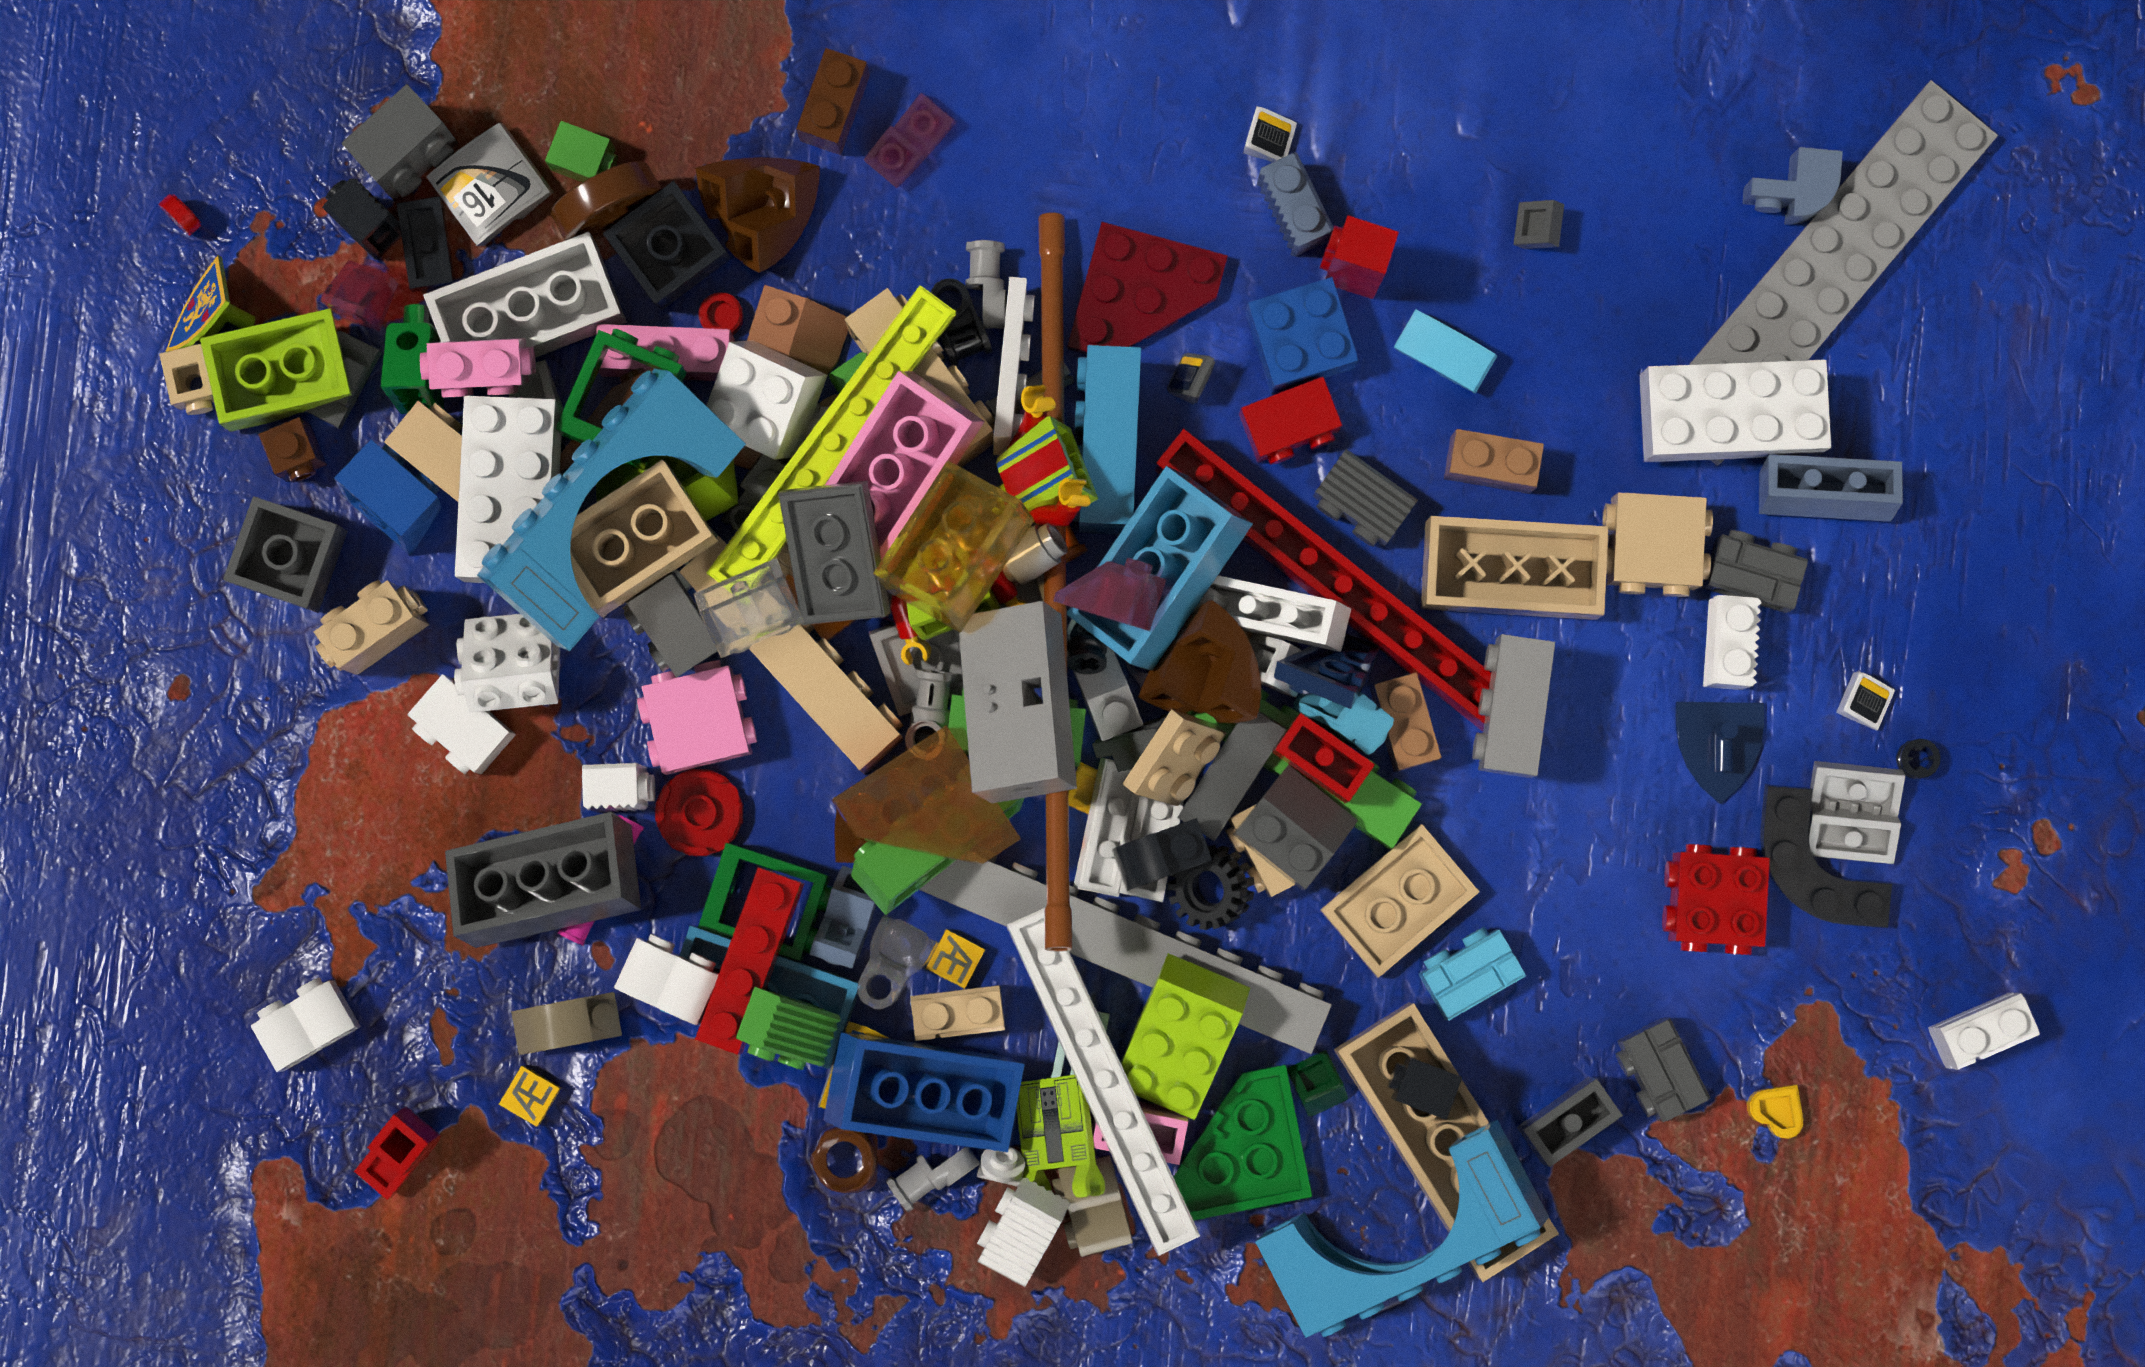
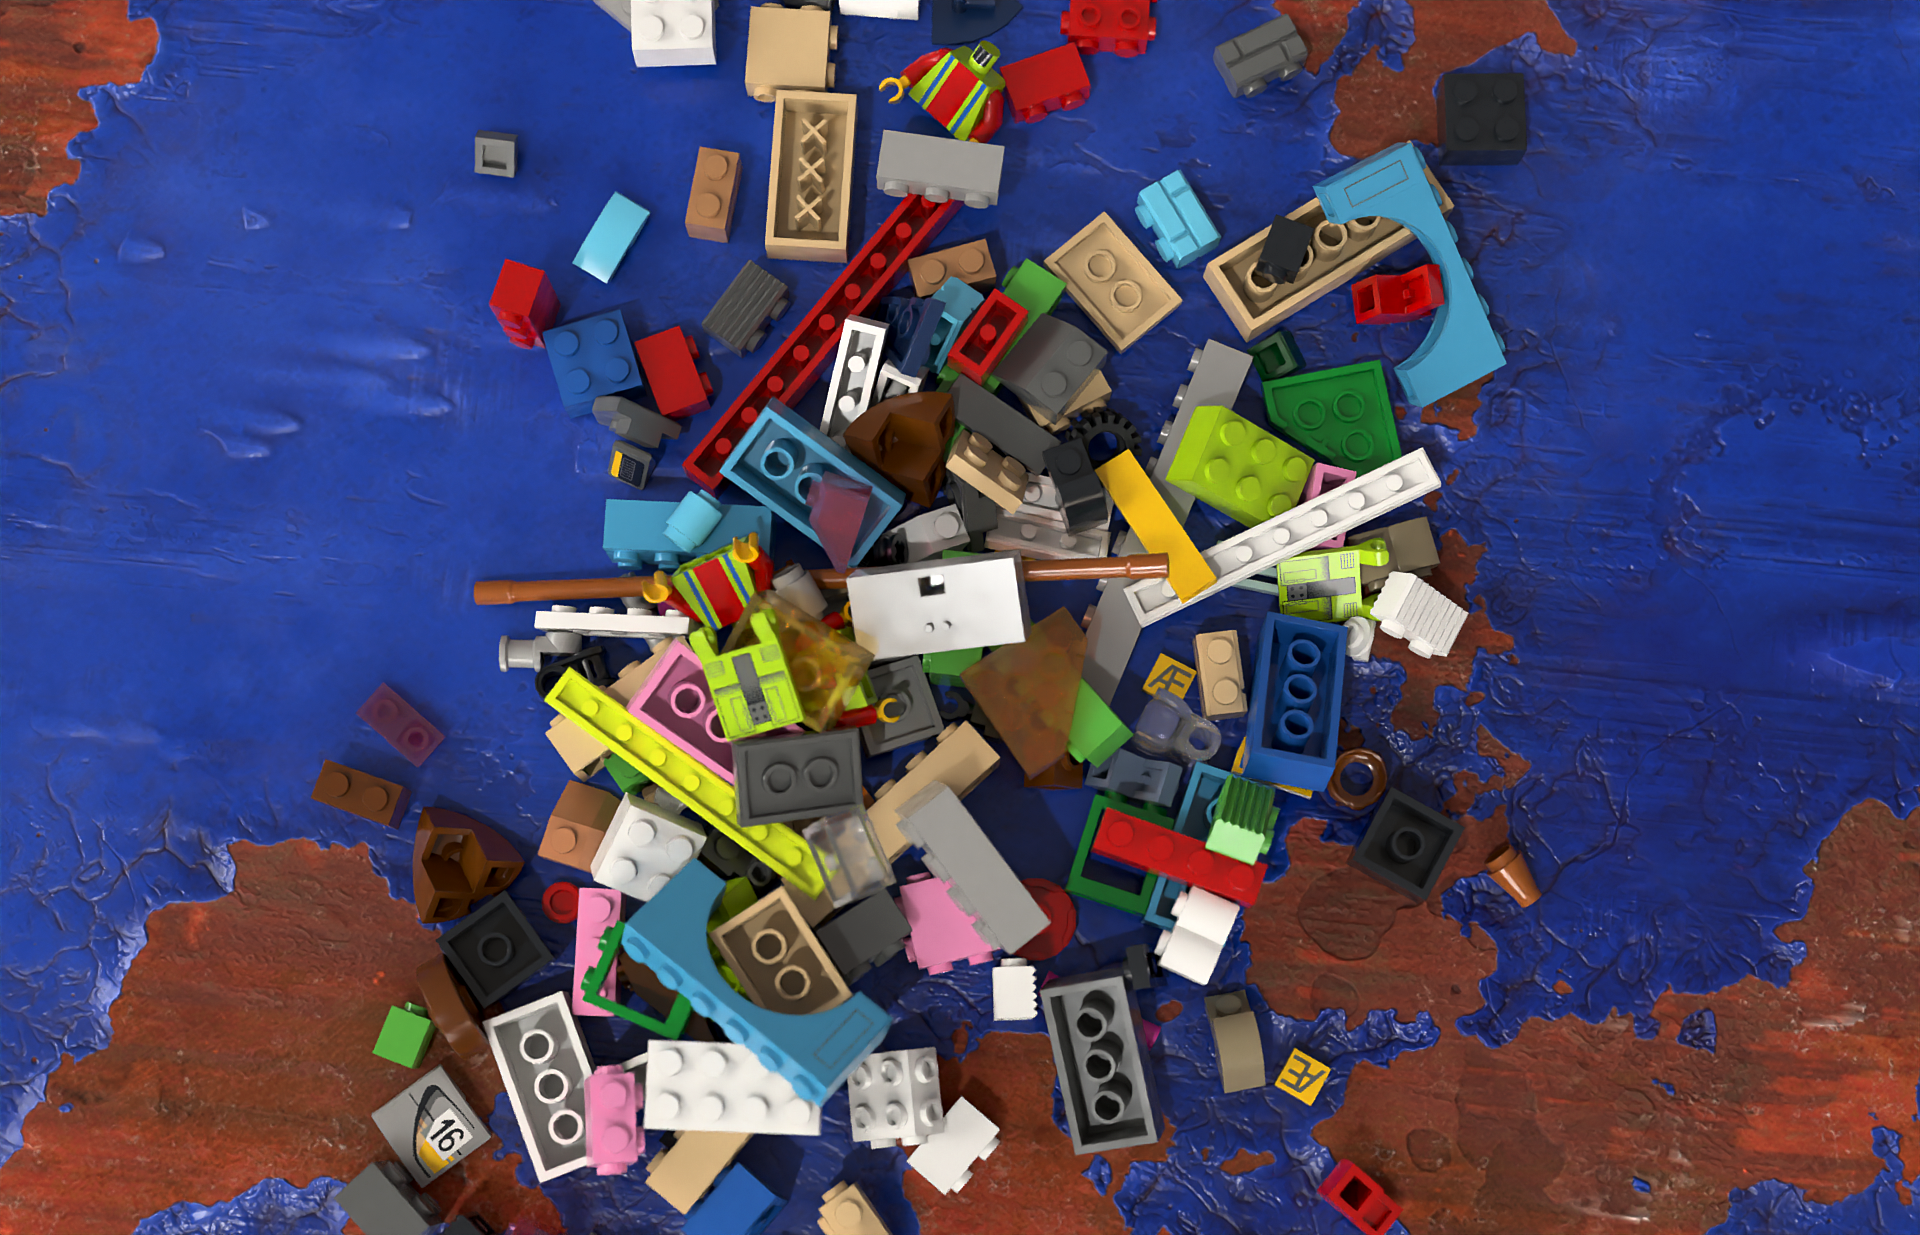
camera: 90 degrees left, 5 degrees down
green torso [381,304,444,414] -> none
black plate [396,196,455,292] -> none
light grey connector [886,1147,980,1213] -> none
light grey connector [905,669,956,759] -> none
dark red plate [1067,222,1228,355] -> none
slope [1243,106,1297,162] -> none
sand blue brick [1257,152,1333,257] -> none
dark grey brick [1516,1076,1623,1167] -> none
none -> dark grey plate [592,396,682,448]
none -> medium azure brick [663,489,723,553]
none -> lime flag [689,608,807,742]
none -> torso [879,40,1005,144]
none -> light grey brick [894,780,1050,955]
none -> red brick [999,42,1091,124]
none -> yellow tile [1094,449,1217,604]
none -> black hinge [1122,944,1169,990]
none -> black brick [1345,787,1465,904]
none -> red brick [1351,264,1445,325]
none -> black brick [1436,73,1527,166]
none -> dark orange cone [1484,844,1542,908]

